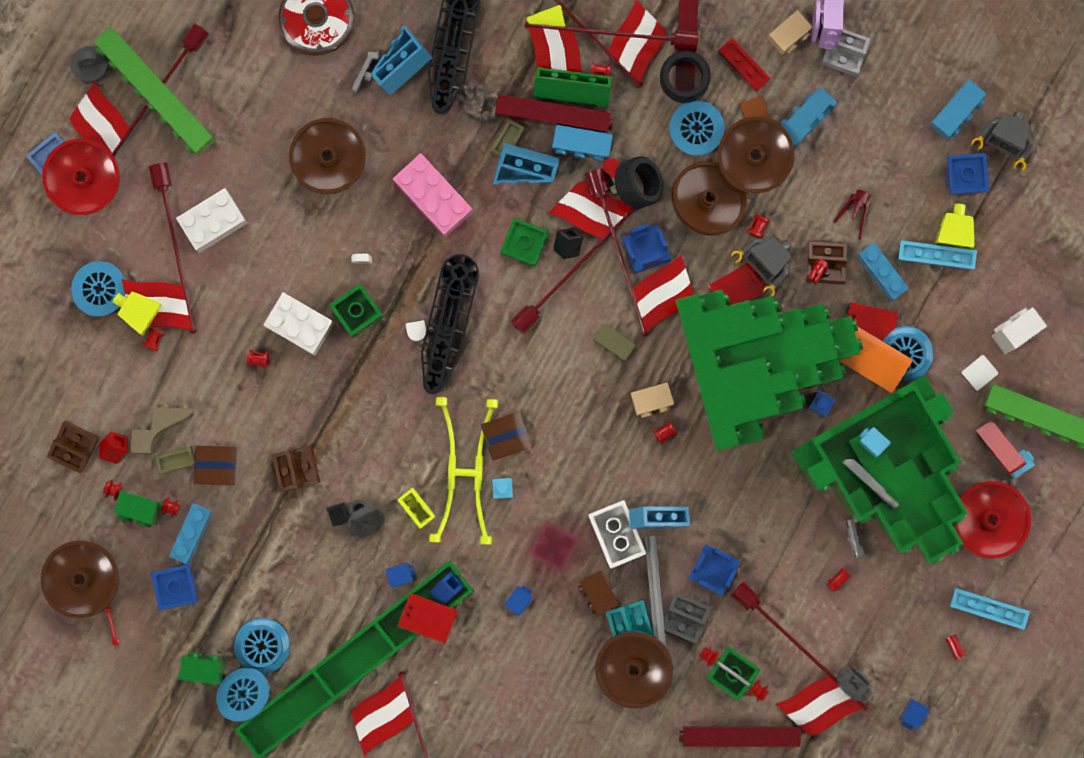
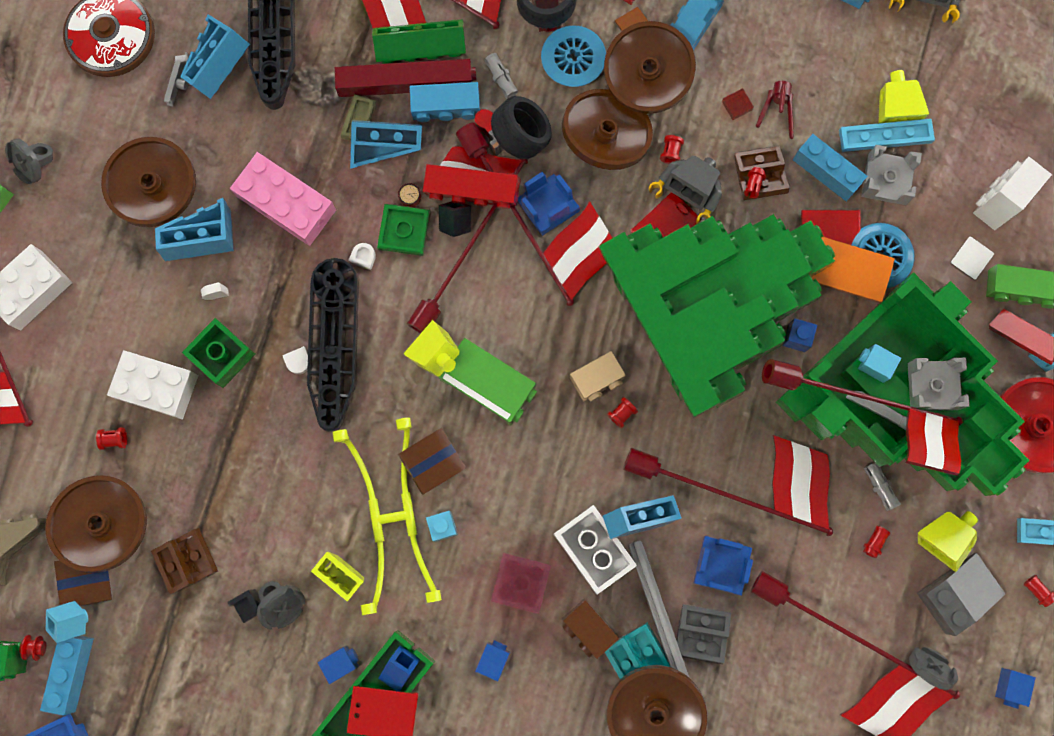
camera: 15 degrees left, 5 degrees down
olive tile [154,446,195,475] -> none
red bush [591,62,611,76] -> none
olive tile [594,324,636,361] -> none
green brick [698,646,769,702] -> none
blue panel [945,153,989,197] -> none
none -> dark grey tile [5,139,53,184]
none -> reddish brown dish [46,475,147,573]
none -> medium azure brick [46,601,88,643]
none -> dark azure wedge [155,198,234,261]
none -> white tile [348,243,376,270]
none -> tile [398,183,422,207]
none -> neon yellow torso [403,320,460,377]
none -> red brick [423,164,521,209]
none -> bright green panel [439,338,537,426]
none -> light grey pin [484,53,518,99]
none -> flag [623,435,833,536]
none -> clear red tile [722,88,754,120]
none -> flag [762,359,963,476]
none -> light grey panel [861,145,922,205]
none -> light grey panel [908,358,969,411]
none -> slope [917,553,1006,636]
none -> neon yellow torso [918,511,978,572]

